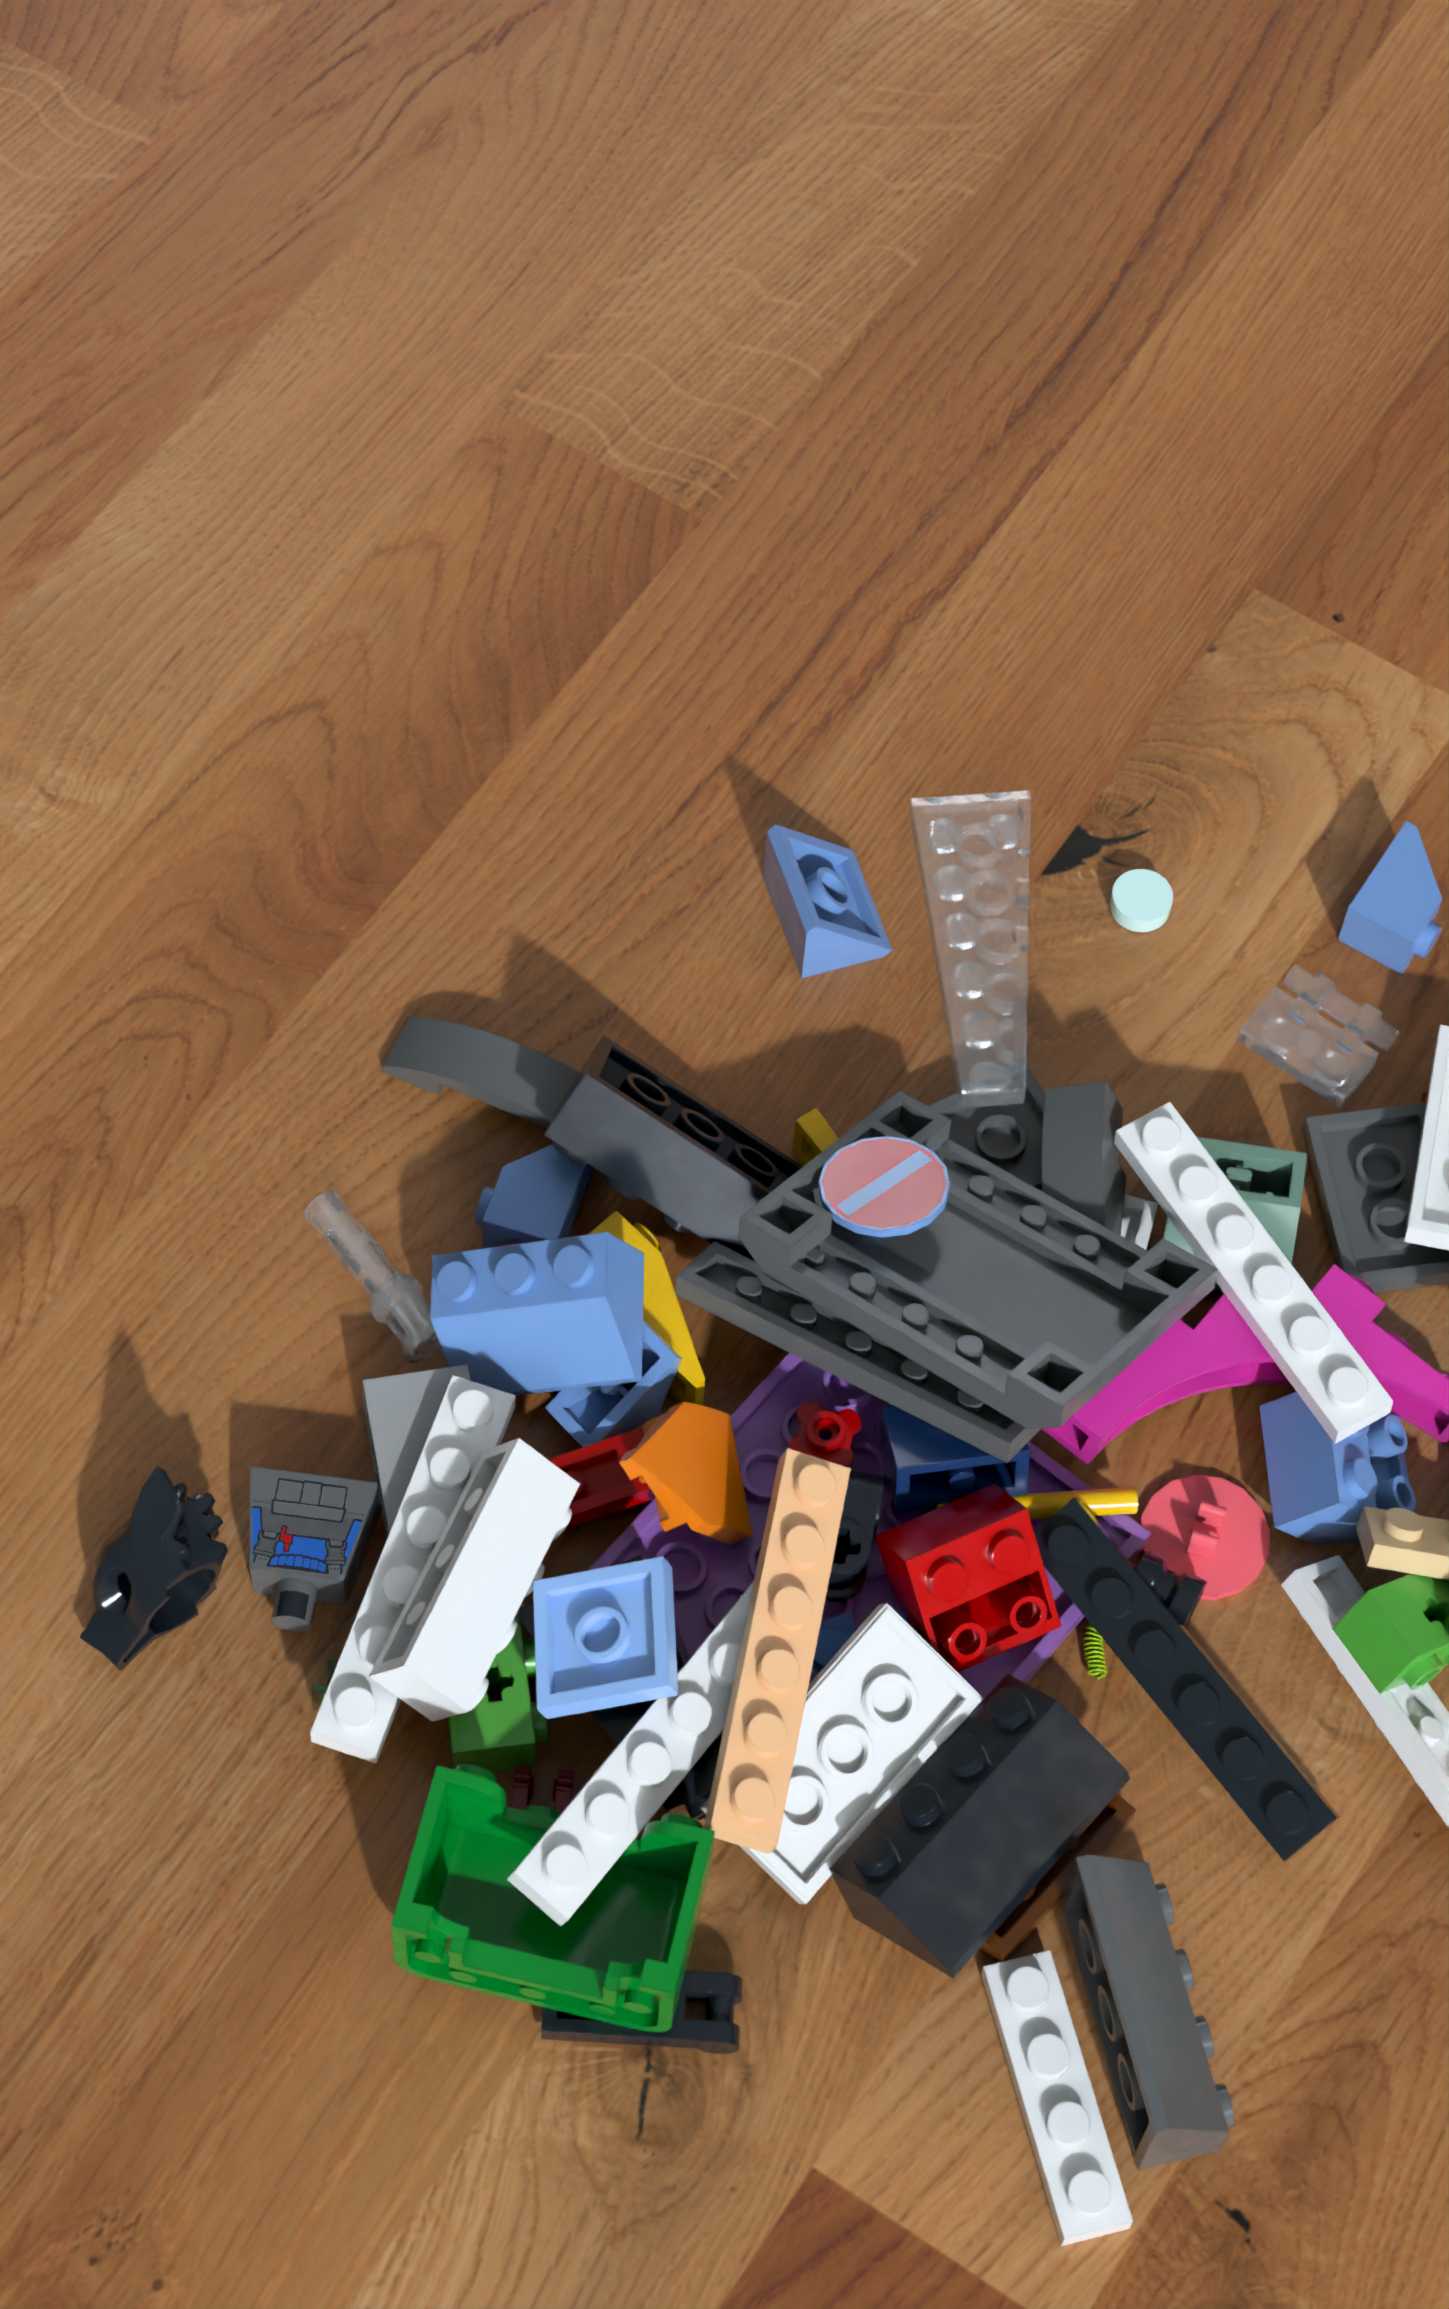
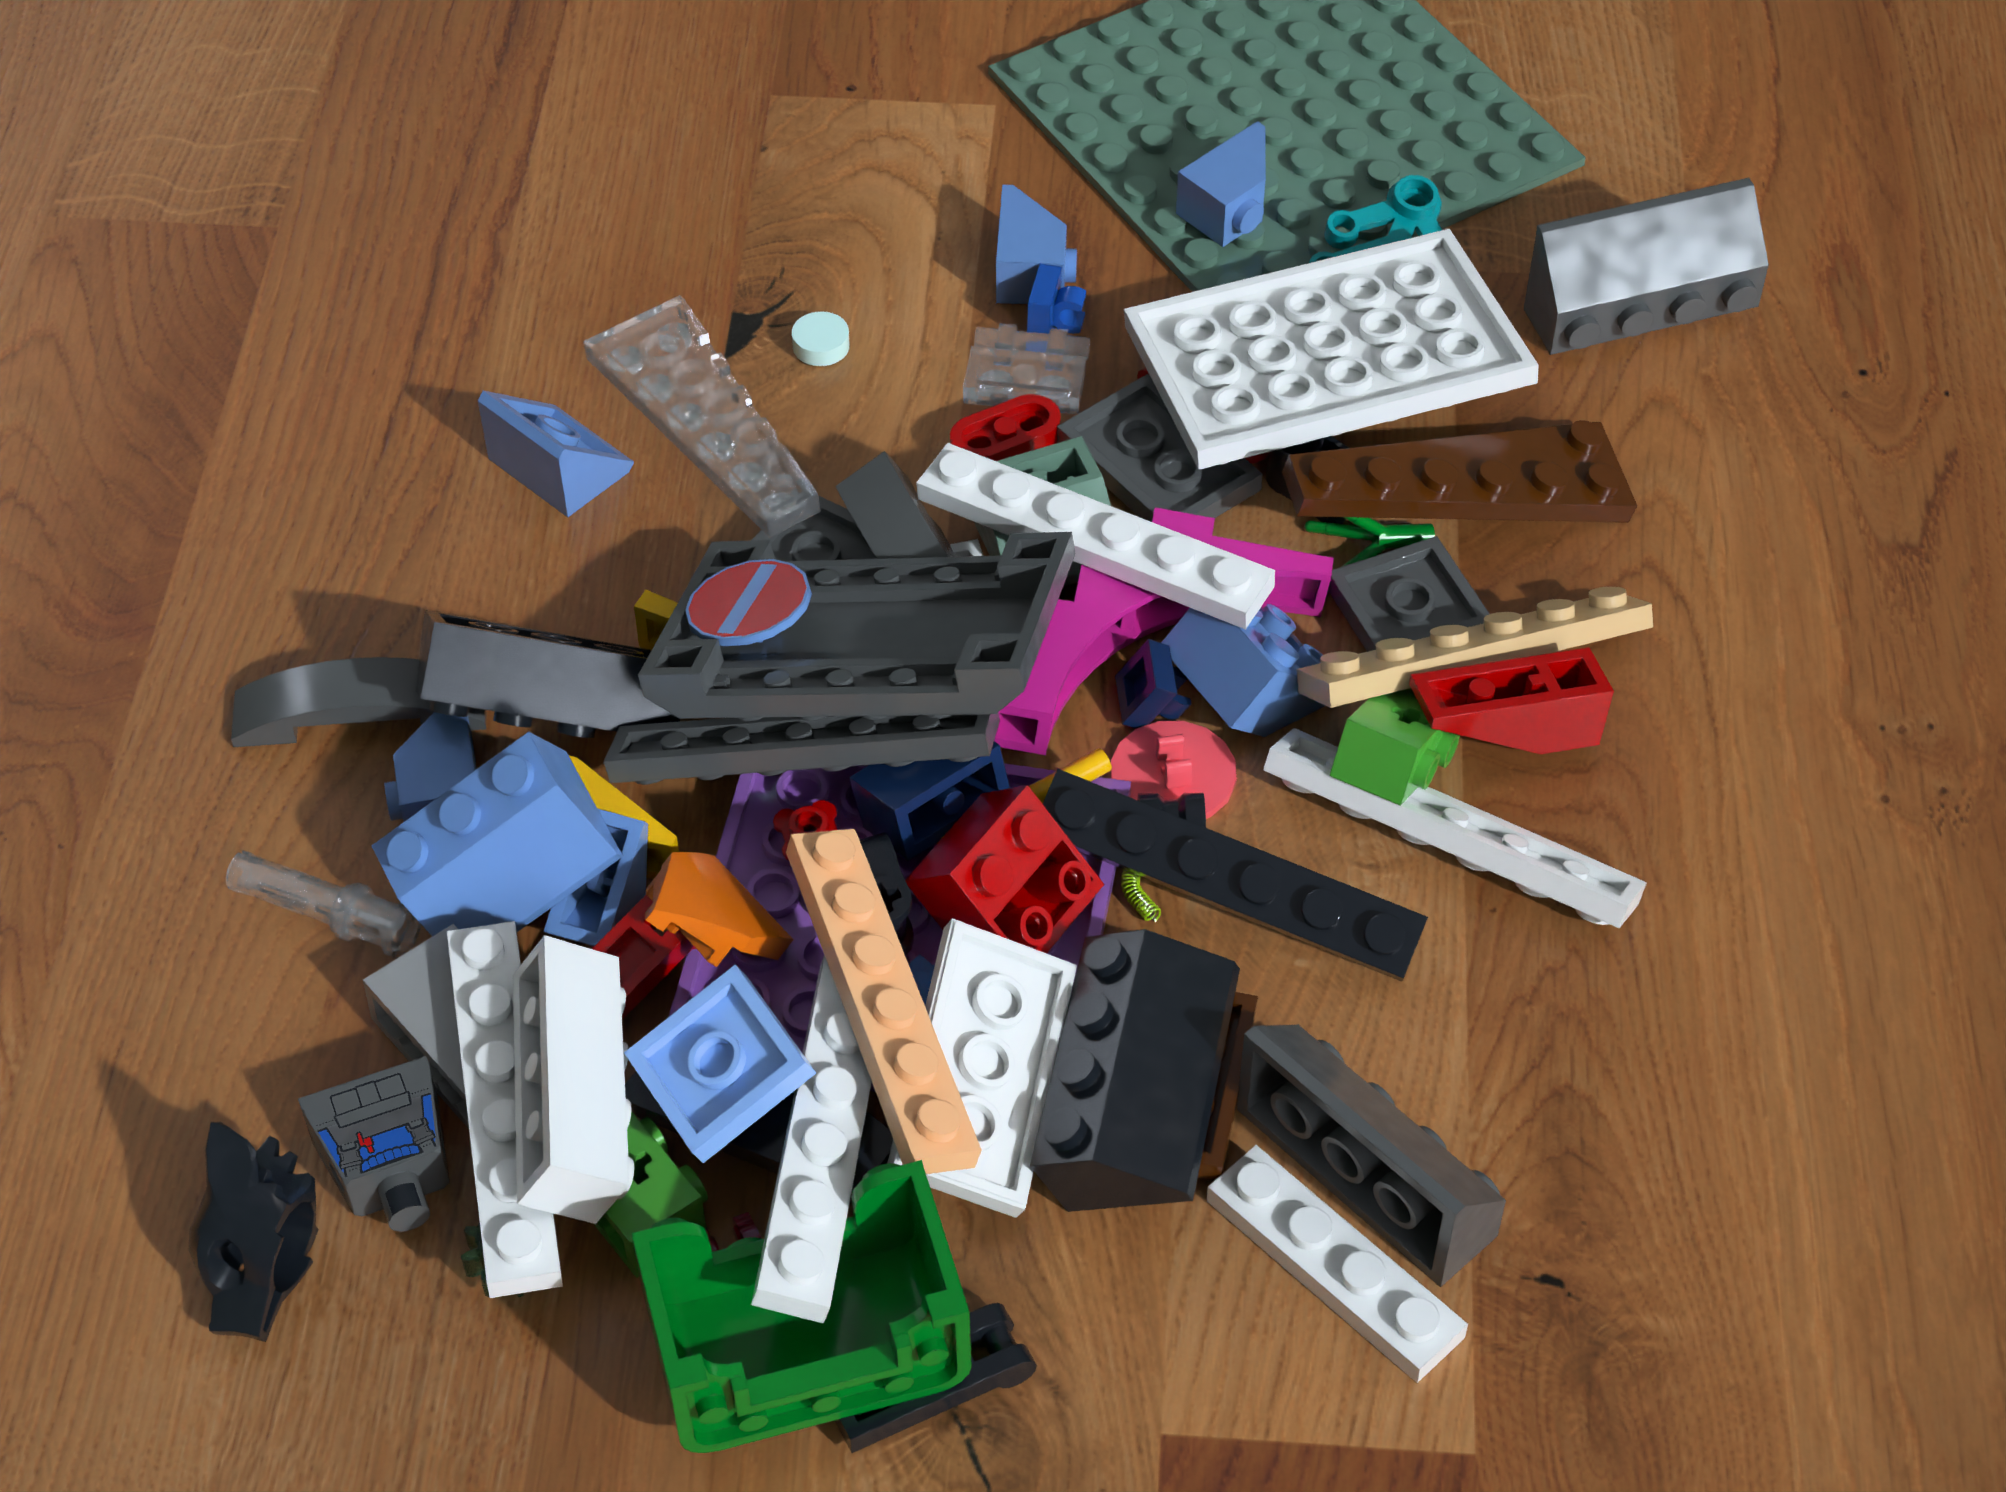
camera: 25 degrees left, 10 degrees down
none -> red plate [950,394,1061,461]
none -> blue tile [1027,263,1086,347]
none -> dark blue tile [1115,639,1192,728]

